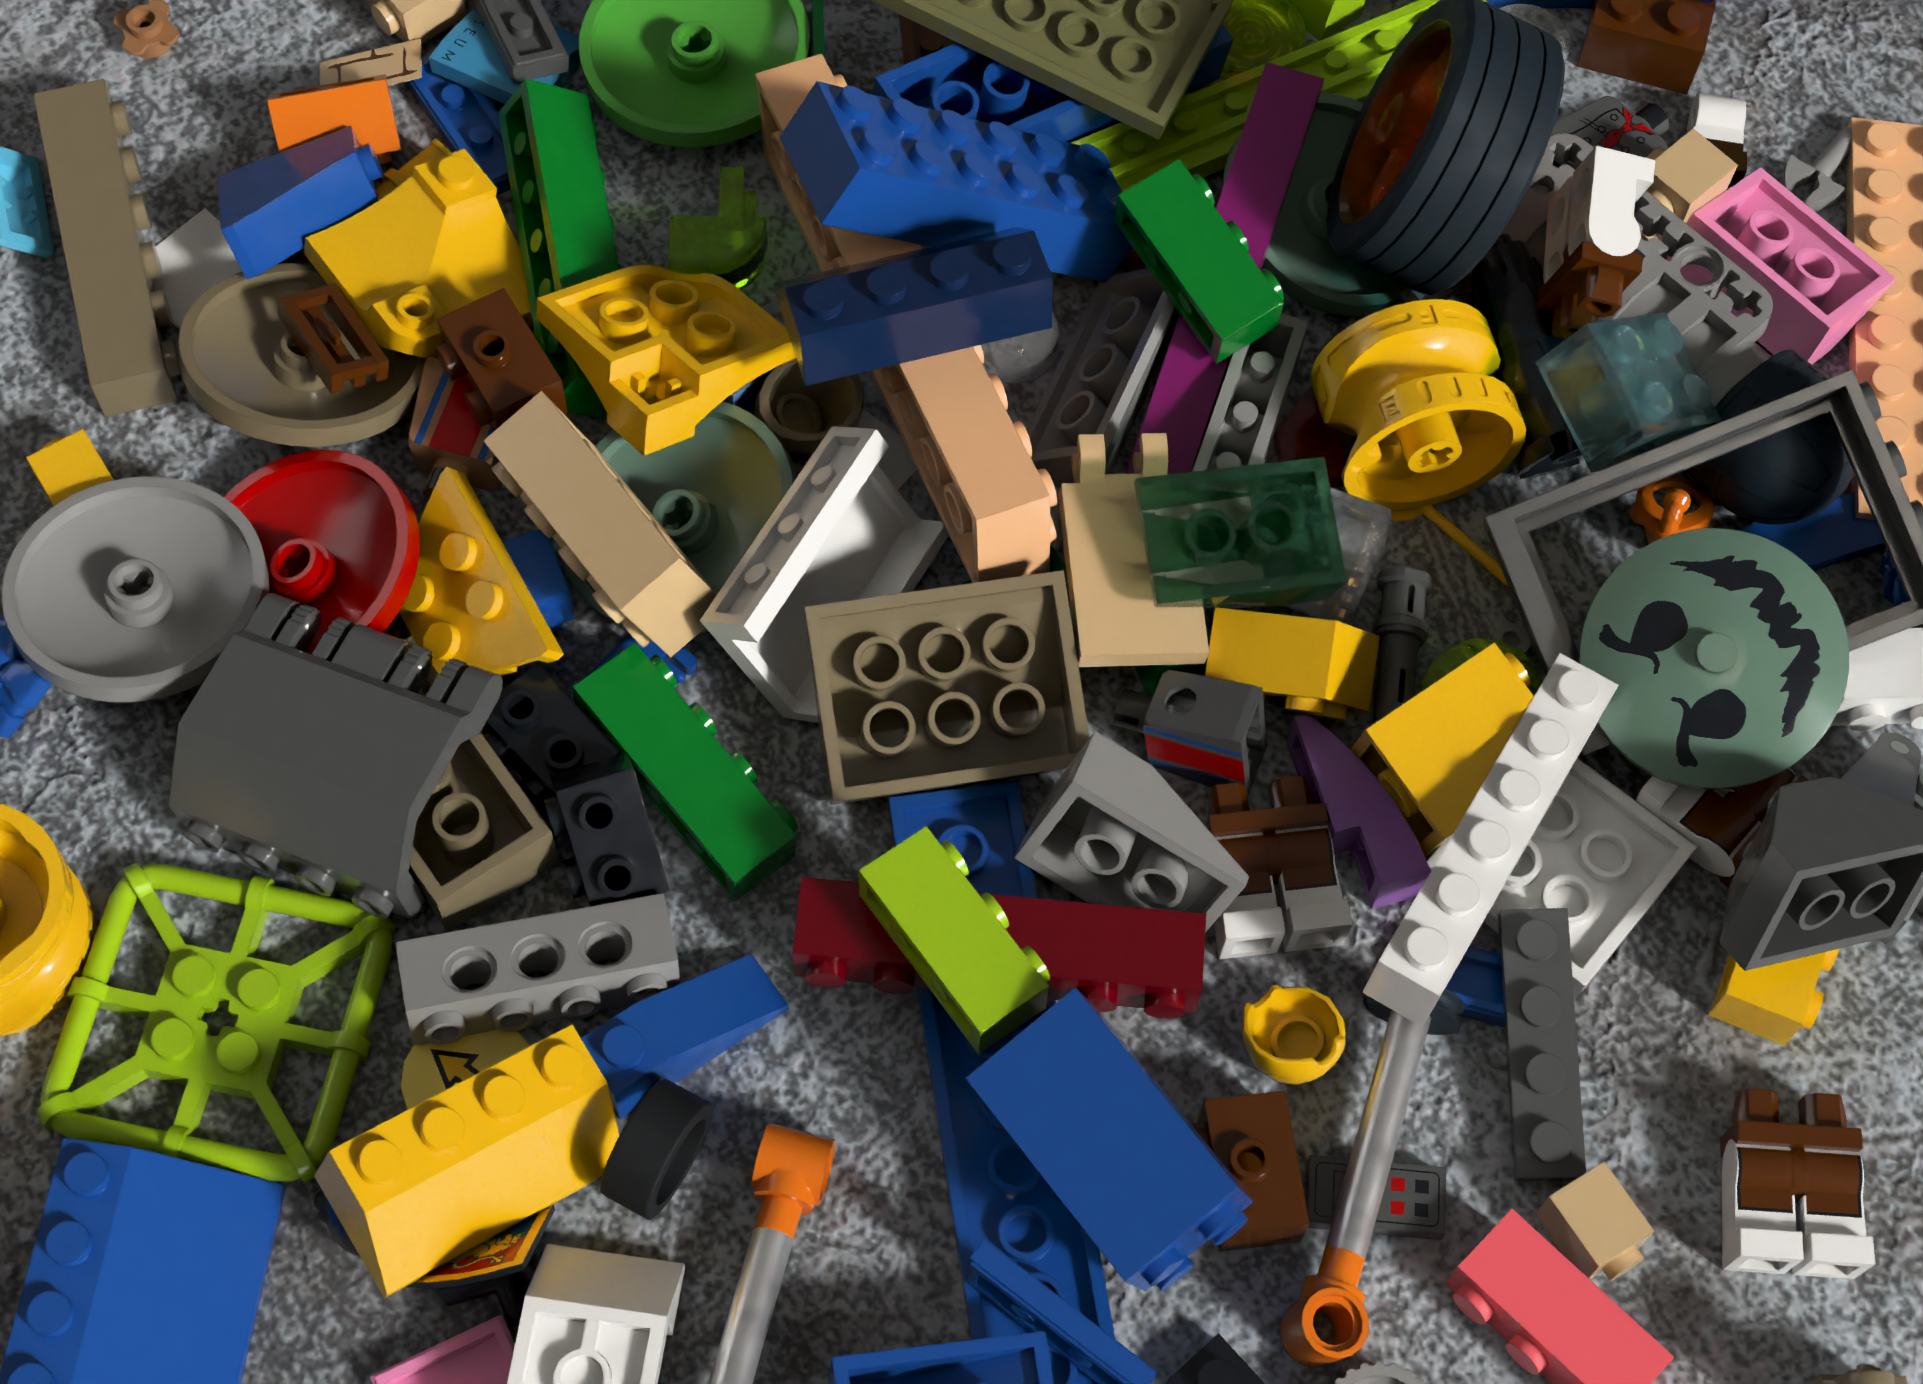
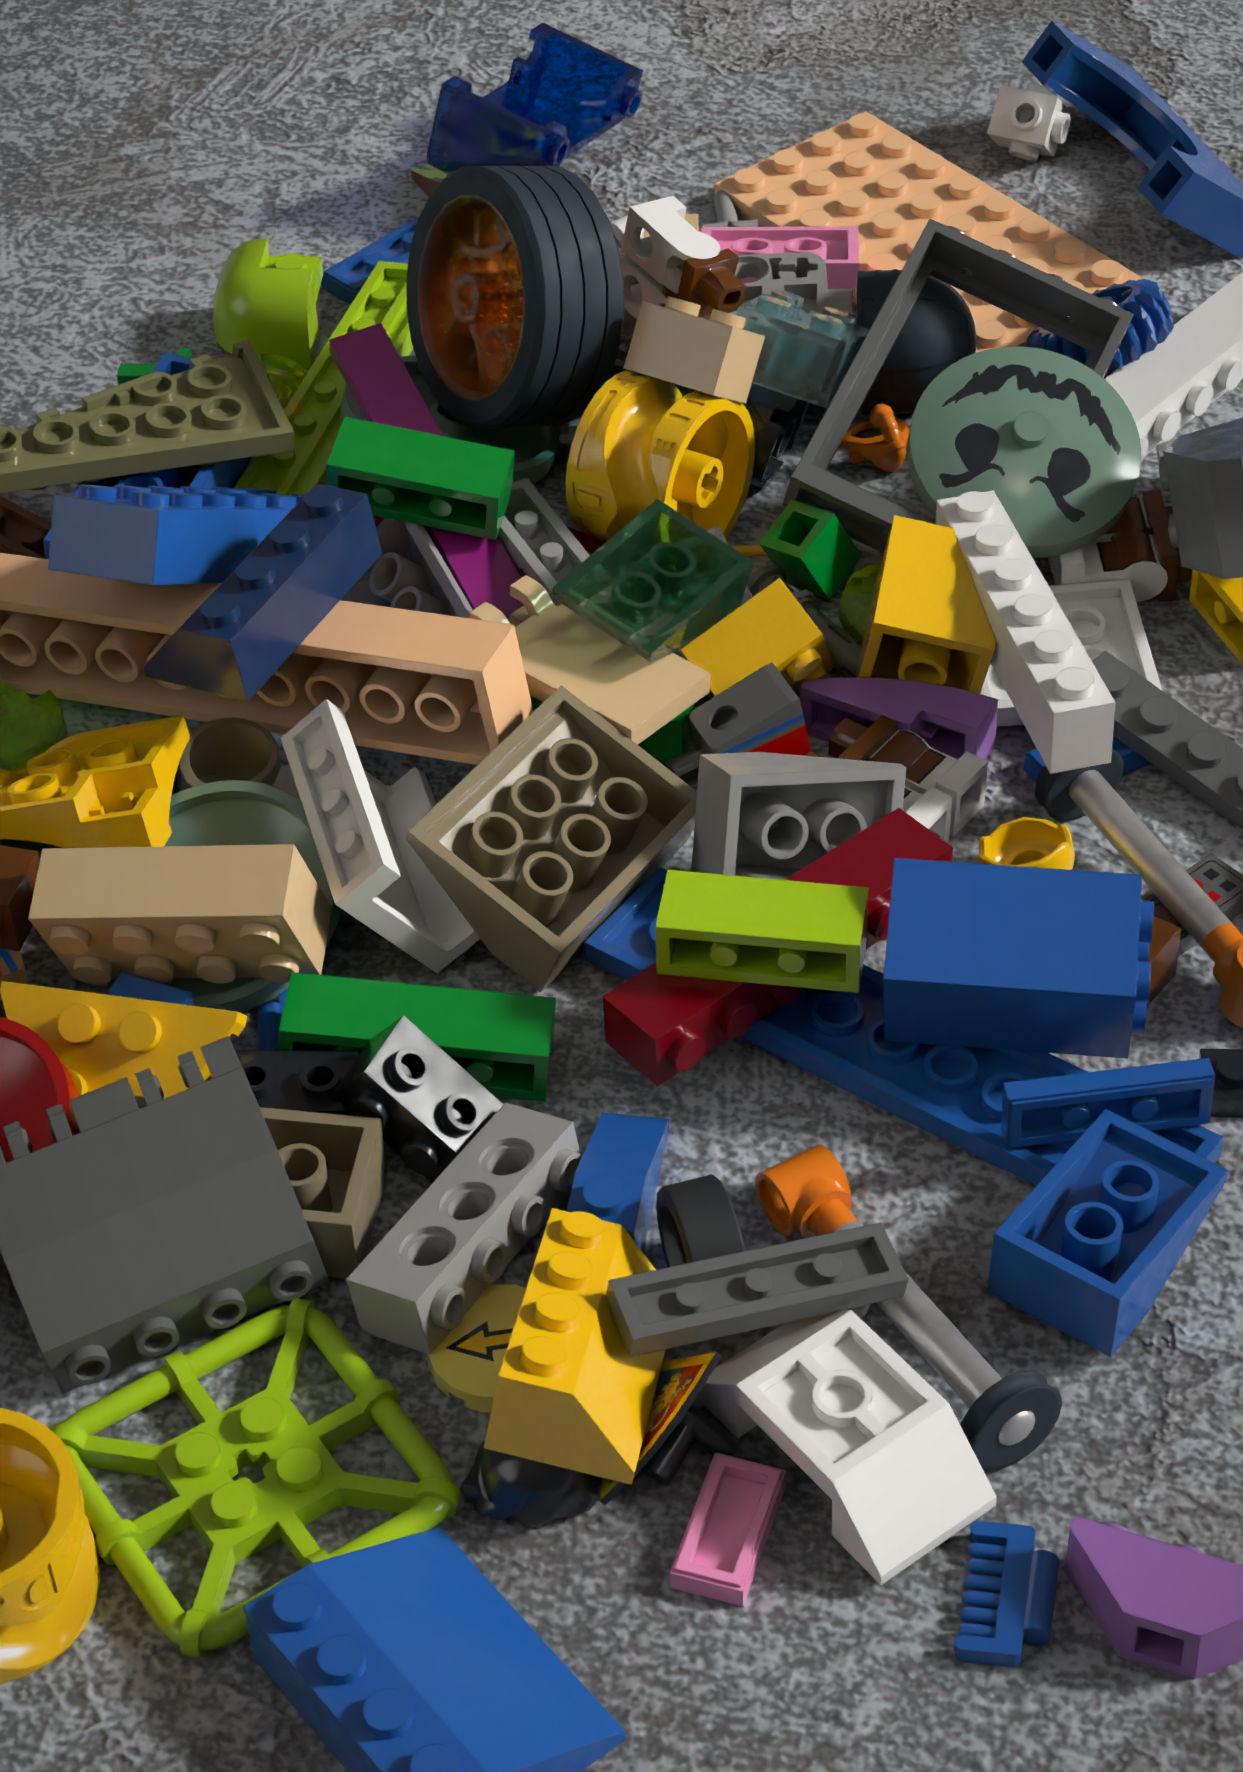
camera: 40 degrees left, 20 degrees down
none -> dark grey piece [605,1222,909,1357]
none -> tan brick [624,296,765,404]
none -> green brick [759,499,862,600]

